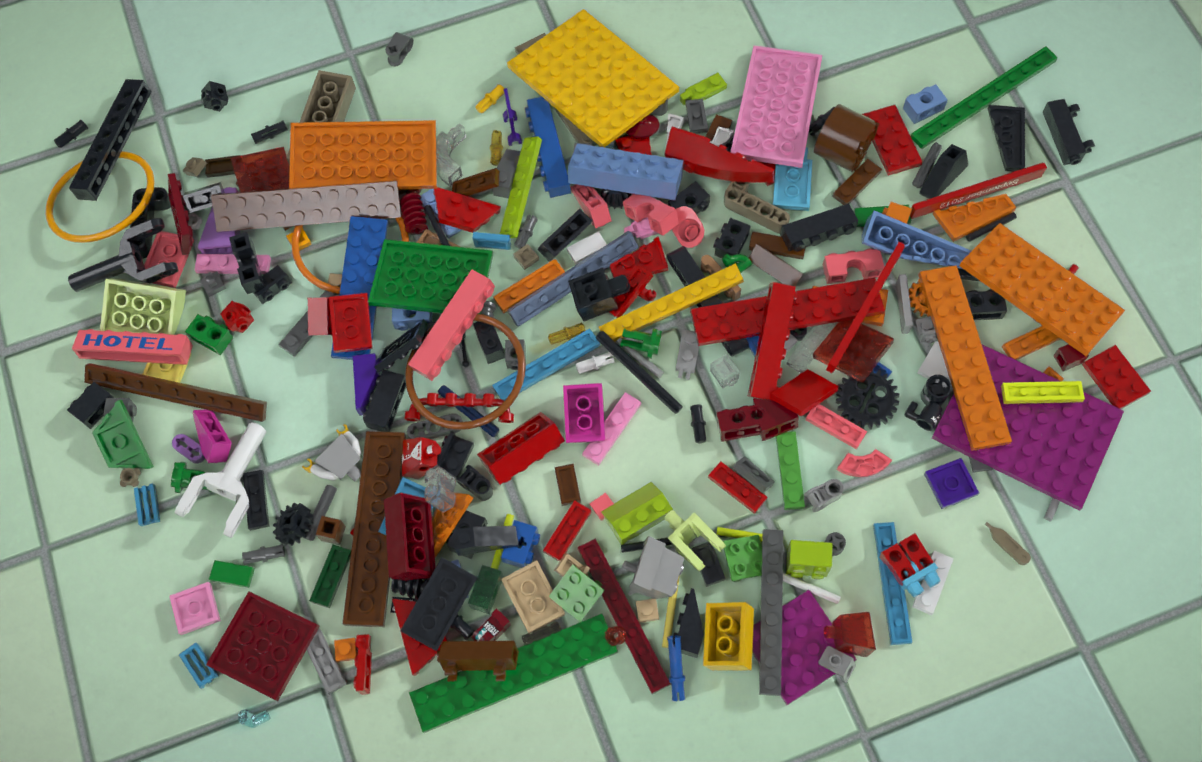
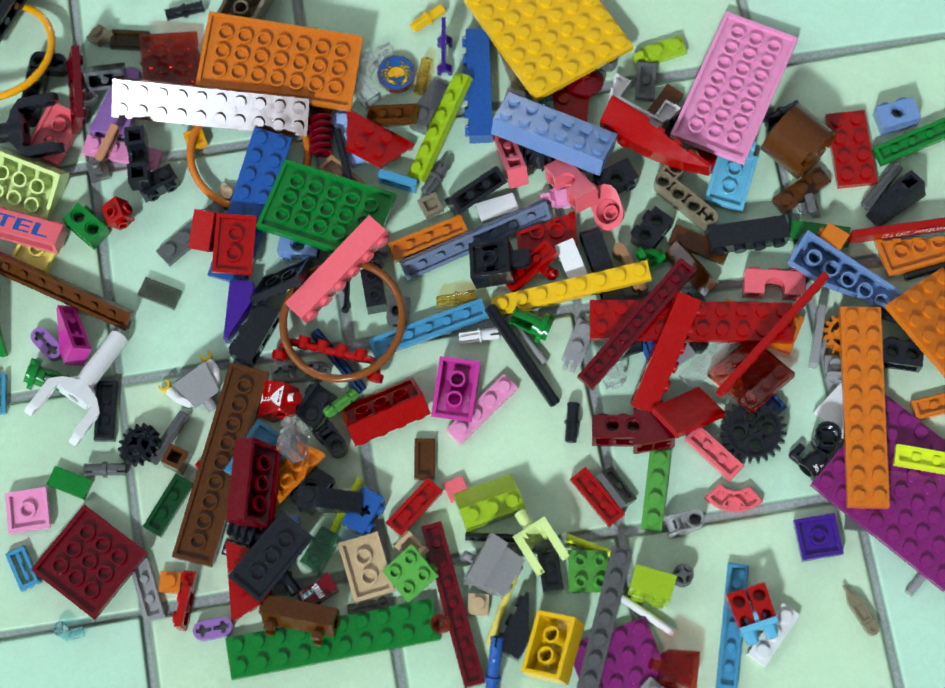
camera: 10 degrees right, 5 degrees up
none -> nougat tile [95,123,122,161]
none -> clear smoke tile [138,277,183,310]
none -> medium lavender beam [193,617,234,641]
none -> bright green axle [323,388,359,419]
none -> tile [377,55,416,93]
none -> white tile [554,238,588,279]
none -> dark red plate [577,258,697,391]
none -> flat silver tile [797,193,821,219]

